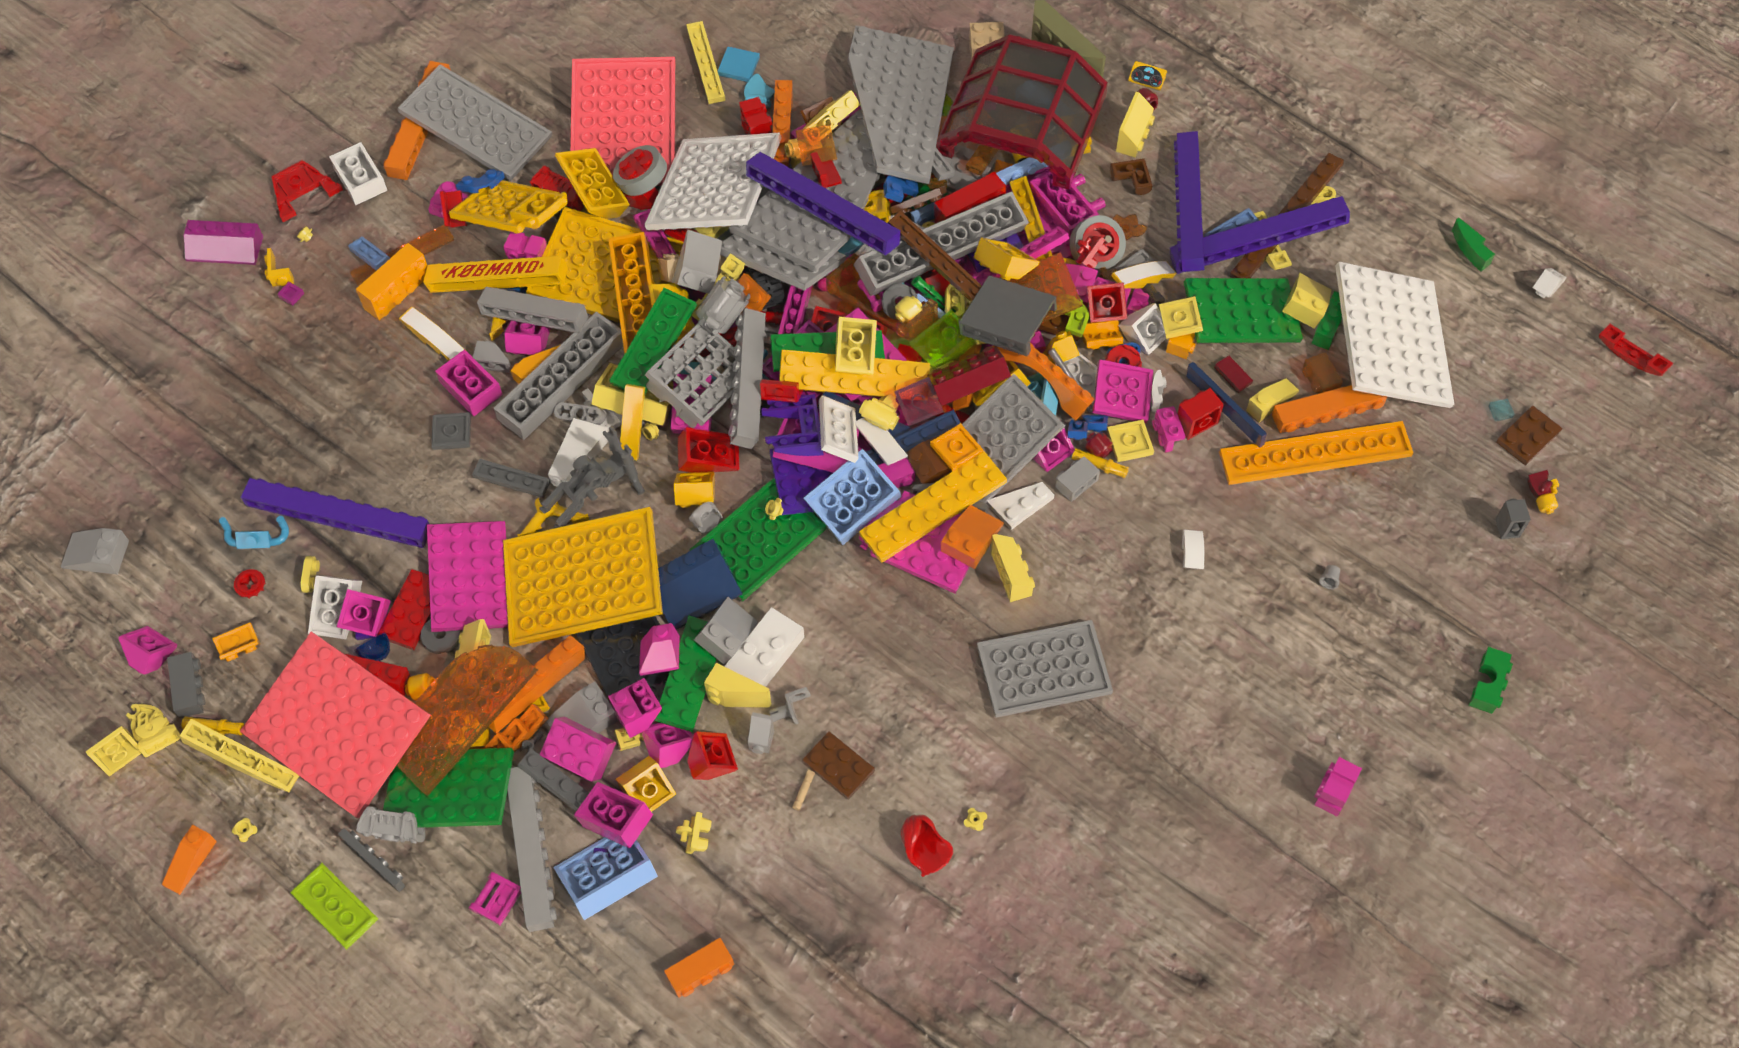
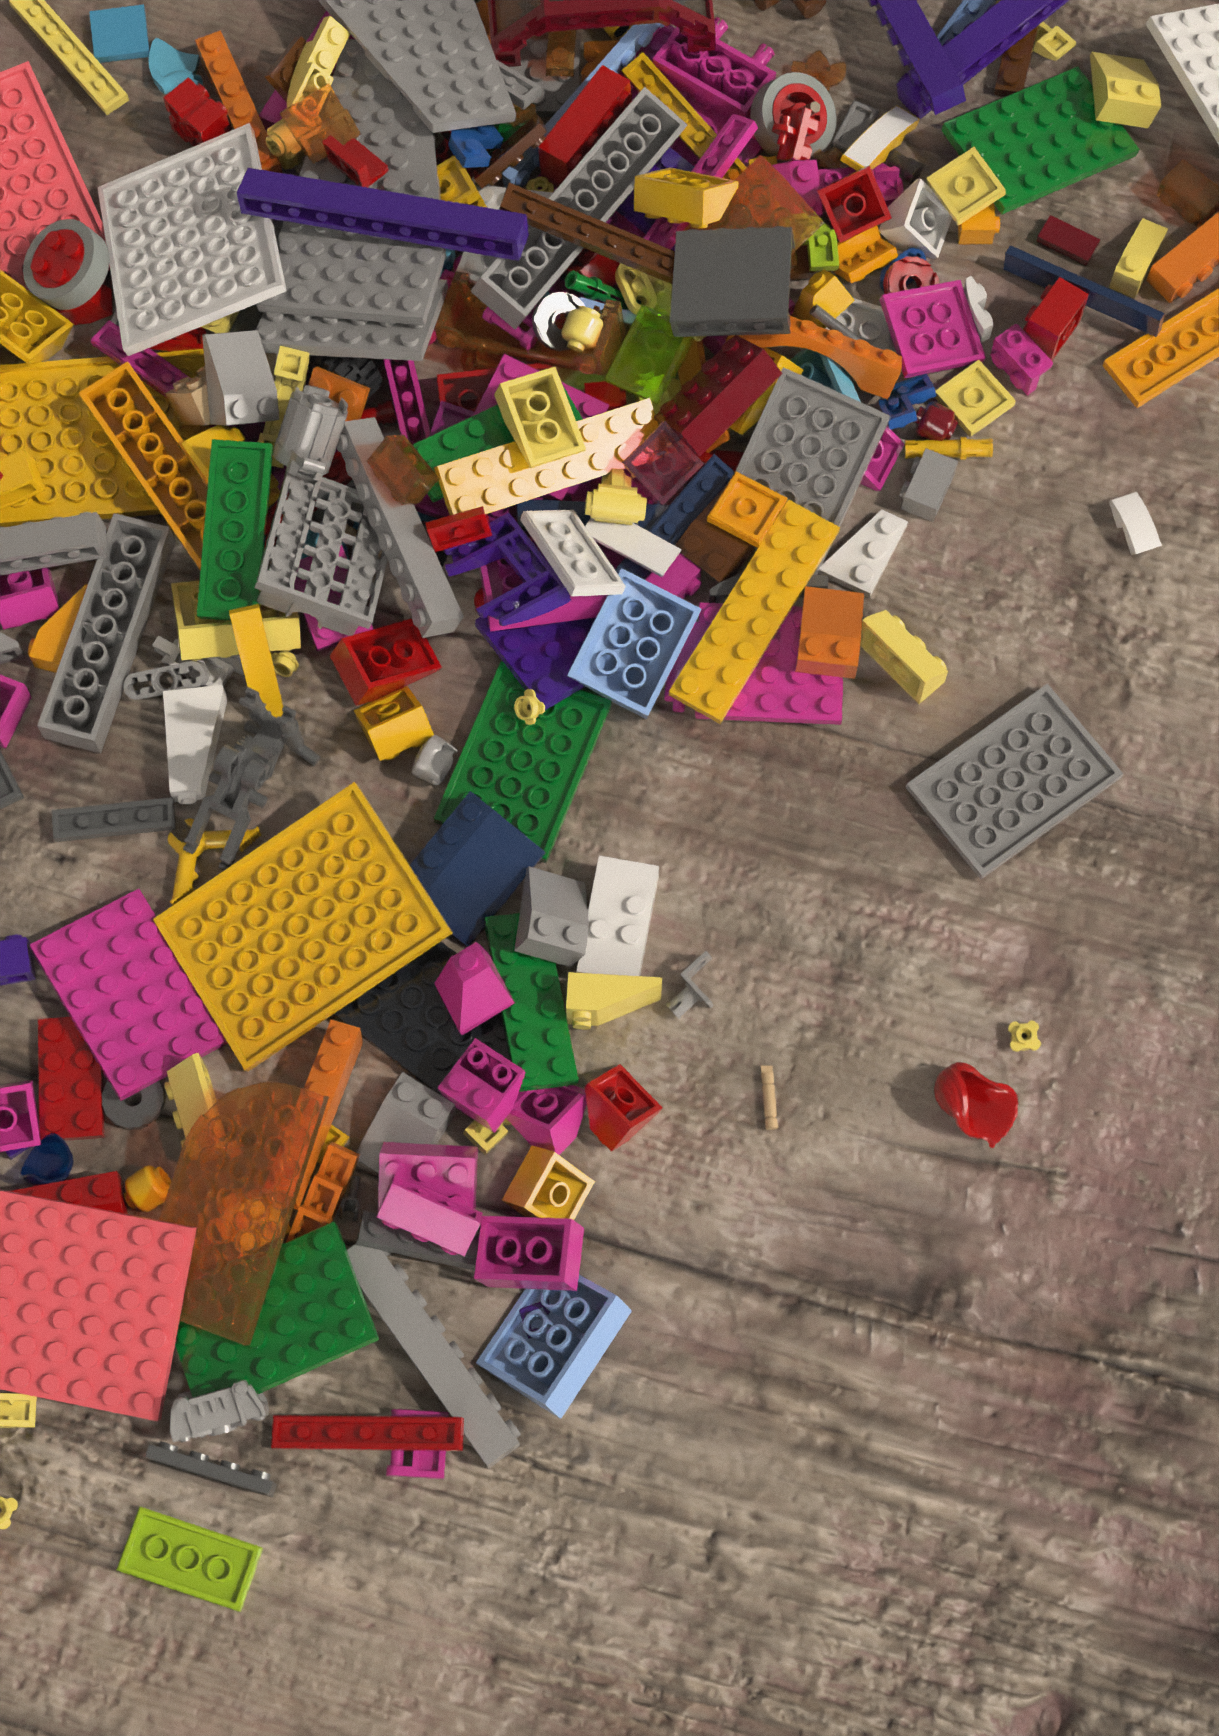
camera: 25 degrees left, 10 degrees up
orange brick [664,938,734,998] -> none
light yellow hips [676,812,712,854] -> none
light grey slope [748,712,774,754] -> none
reddish brown plate [802,731,875,800] -> none
green arch [1311,291,1343,350] -> none
none -> red tile [271,1415,464,1451]
none -> clear orange brick [367,435,439,505]
none -> brick [377,1174,483,1256]

